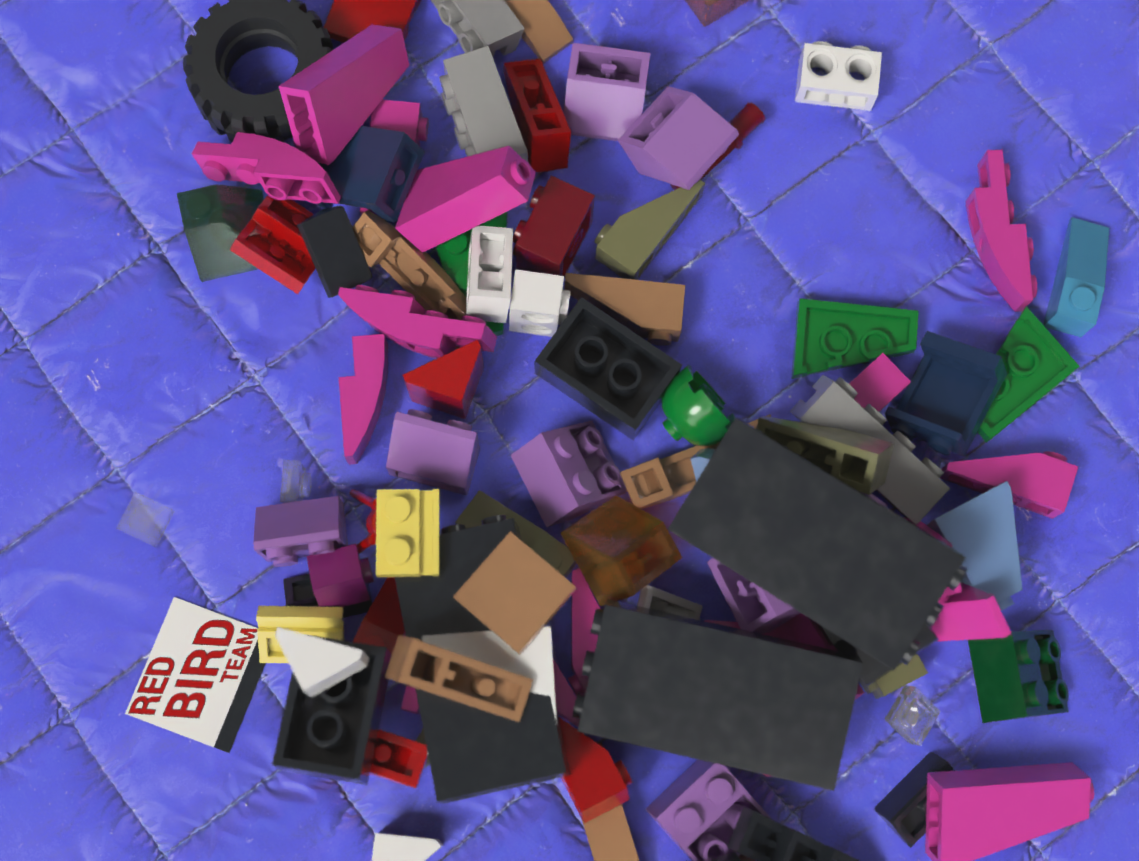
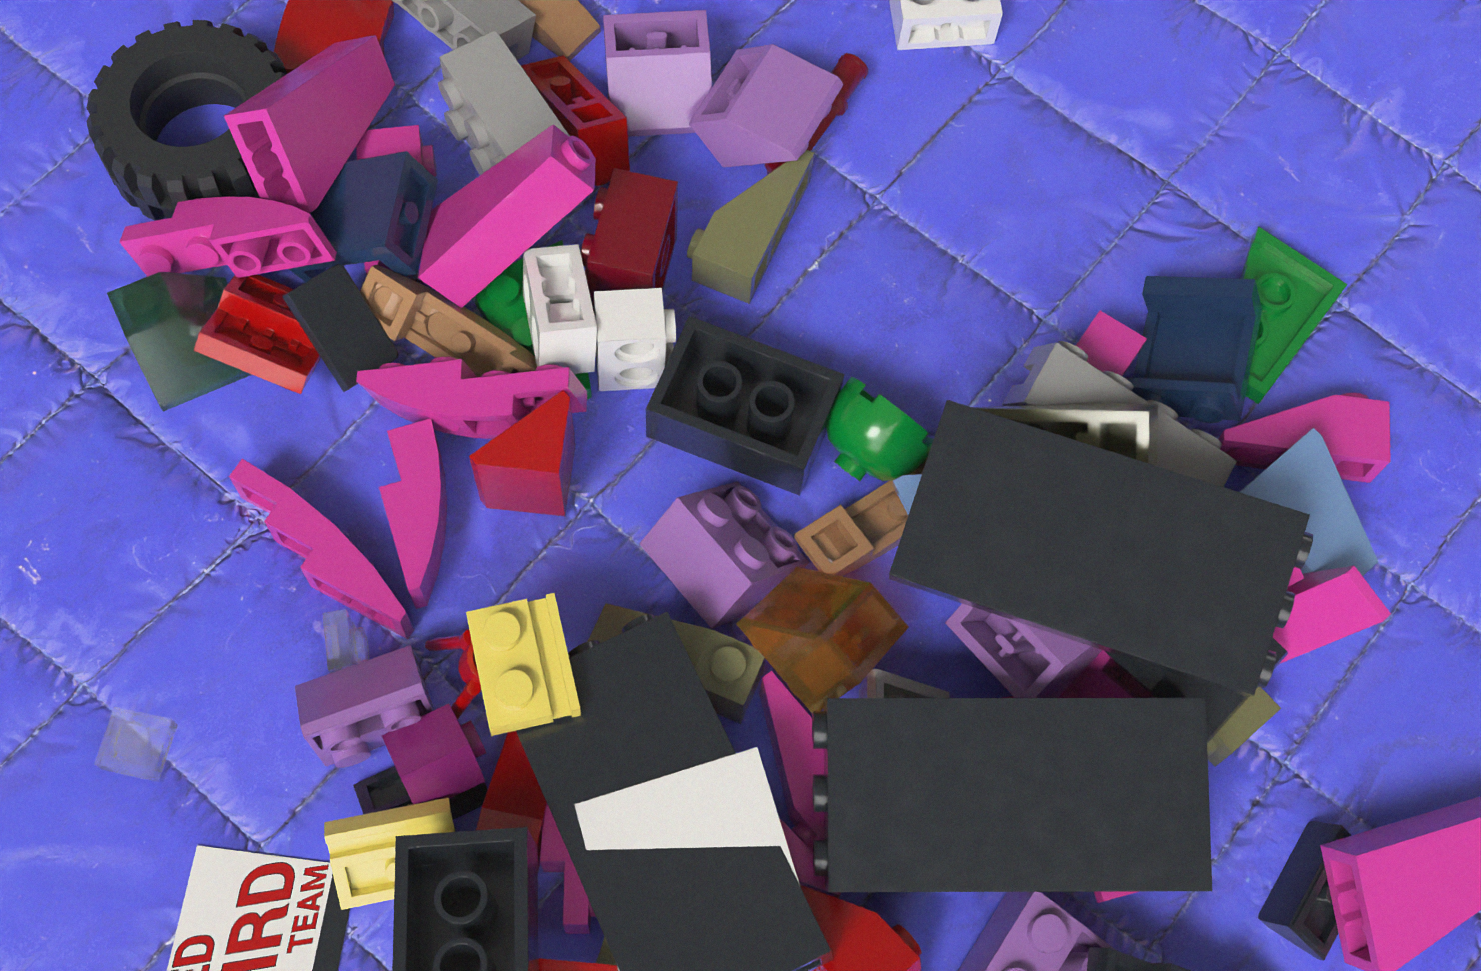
camera: 15 degrees left, 10 degrees down
white slope [275,627,369,697] -> none
medium nougat slope [385,635,533,722] -> none
medium lavender slope [386,409,480,496] -> none
medium nougat tile [453,531,576,655] -> none
medium nougat slope [565,273,685,346] -> none
green wing [791,298,919,379] -> none
clear plate [884,685,941,746] -> none
dark pink slope [965,150,1037,312] -> none
dark green slope [968,630,1069,723] -> none
dark azure slope [1043,217,1109,337] -> none
none -> dark pink slope [229,459,414,639]

